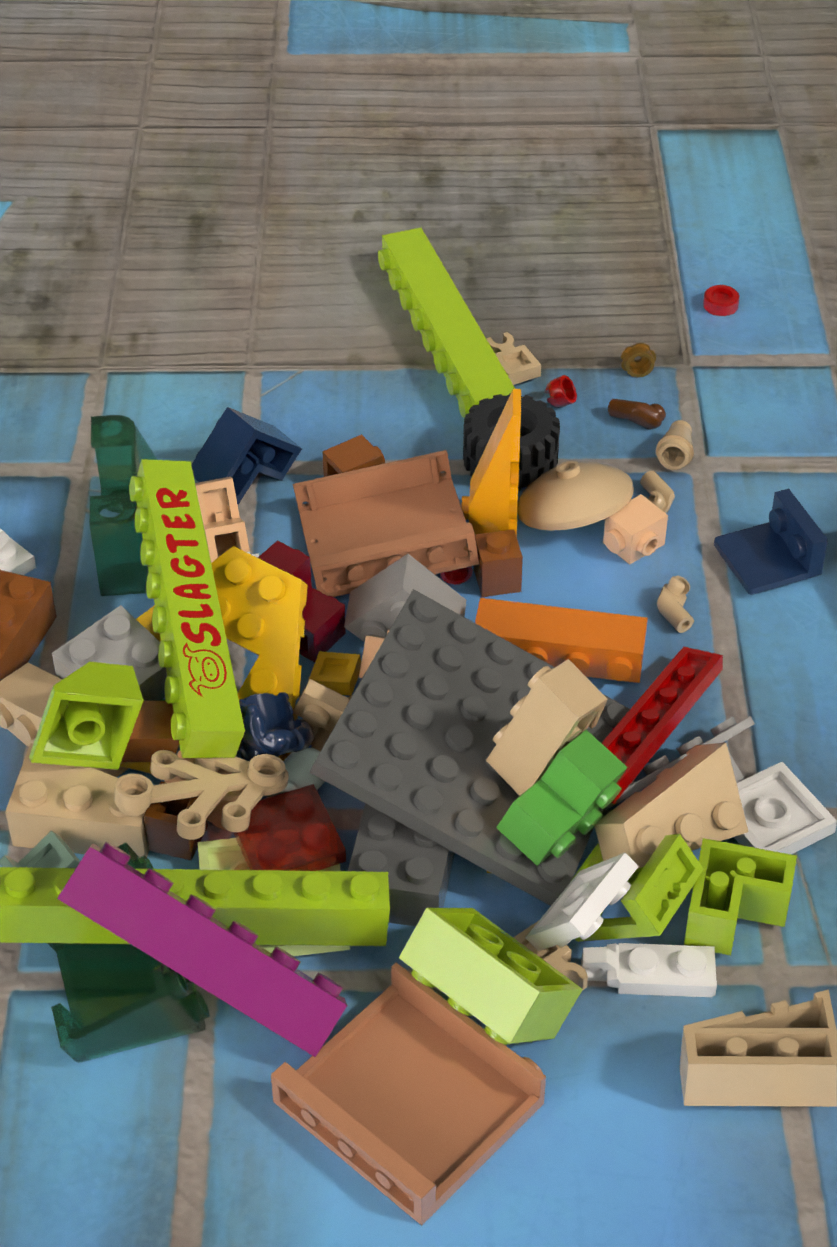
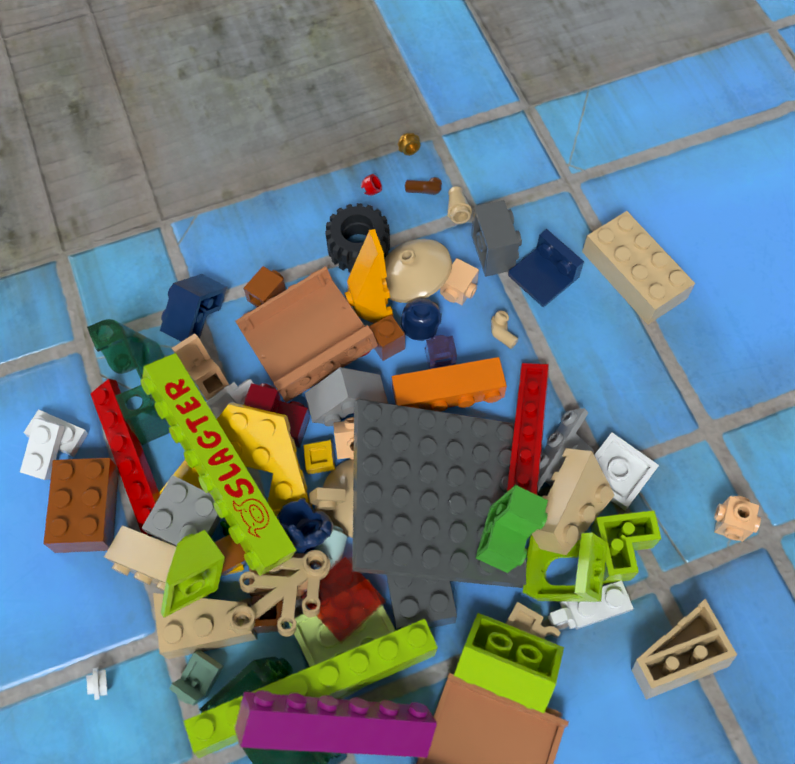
camera: 20 degrees left, 20 degrees up
lime brick [378,228,515,418] -> none
tan plate [486,332,541,385] -> none
tan wedge [486,659,608,796] -> none
white plate [525,853,639,951] -> none
tan arm [640,471,675,513] -> none
red tile [703,285,740,316] -> none
none -> red plate [90,379,160,537]
none -> dark blue hair [401,298,441,341]
none -> clear purple brick [425,335,457,369]
none -> dark grey brick [471,200,522,277]

